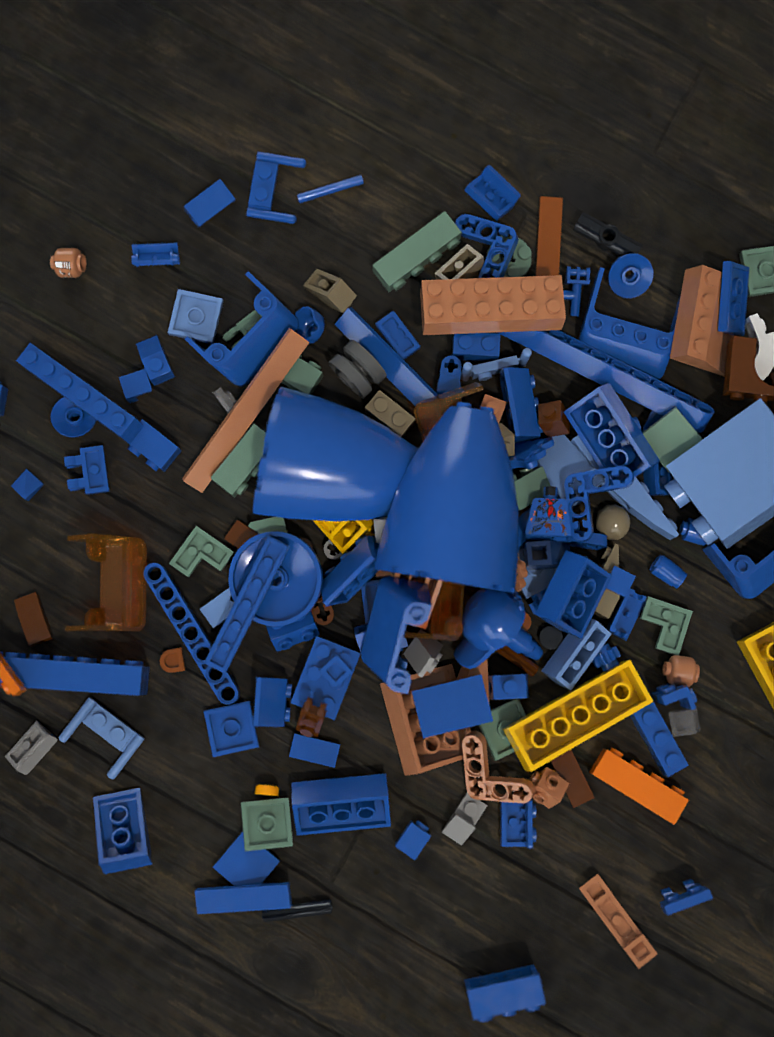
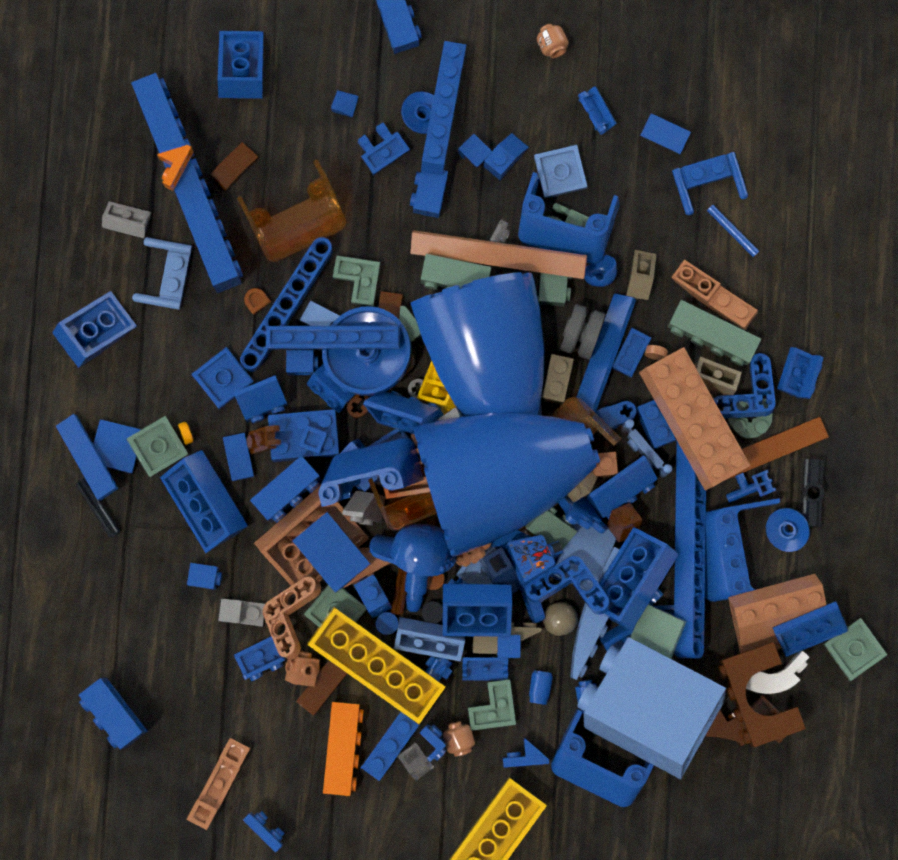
camera: 65 degrees right, 0 degrees up
none -> blue brick [250,456,321,523]
none -> blue brick [286,350,319,375]
none -> blue tile [376,612,398,635]
none -> blue slope [503,738,549,768]
none -> nougat tile [644,345,668,360]
none -> nougat slope [672,260,758,330]

